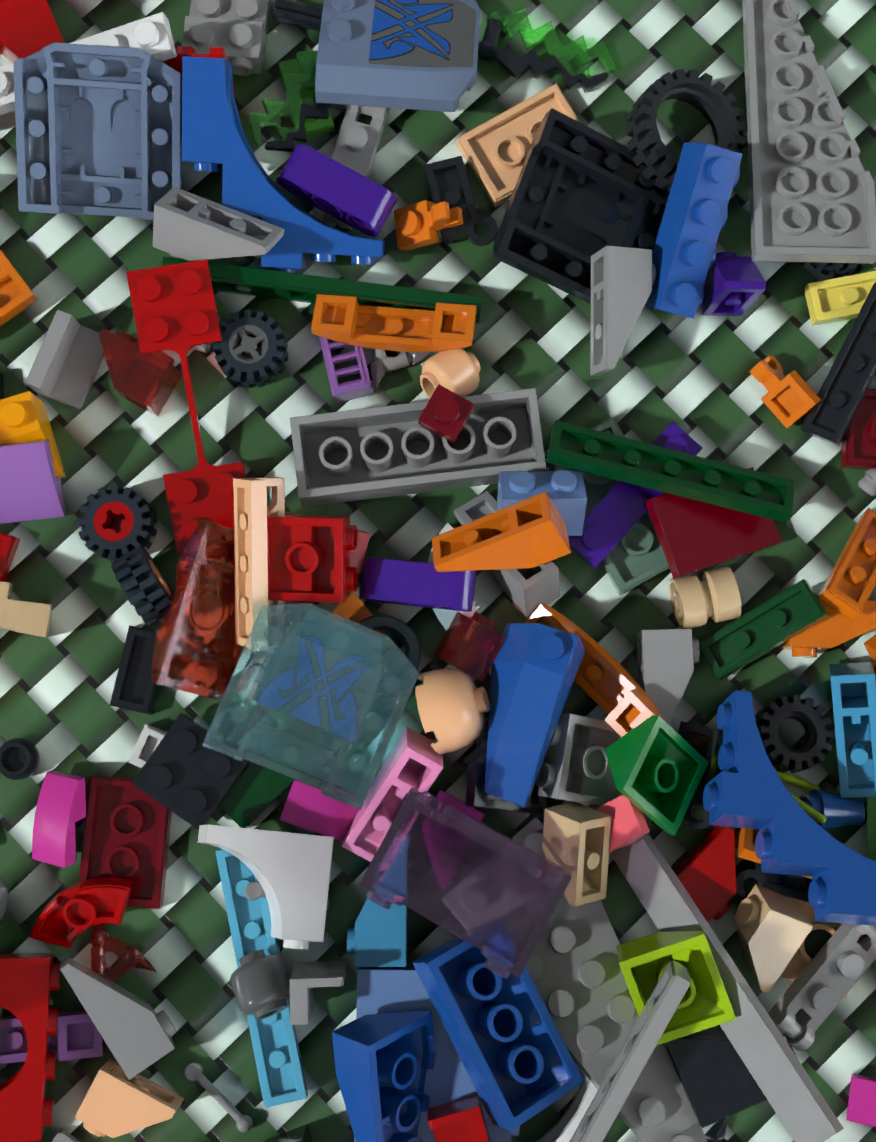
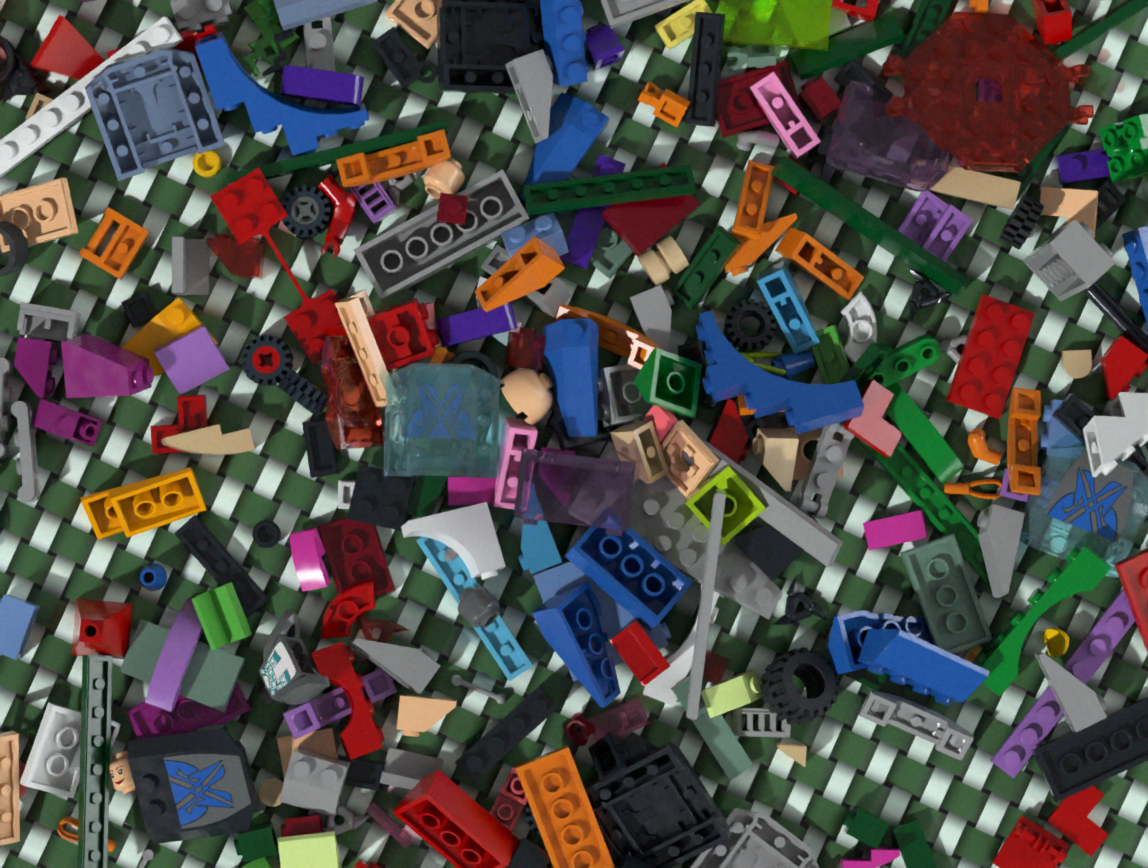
camera: 20 degrees left, 5 degrees up
light grey slope [153,187,284,261] -> none
light grey panel [289,960,347,1025] -> none
orange plate [394,200,463,252] -> none
none -> yellow tile [193,150,222,178]
none -> red arm [317,175,357,259]
none -> blue wedge [520,93,609,214]
none -> light nougat piece [660,420,719,497]

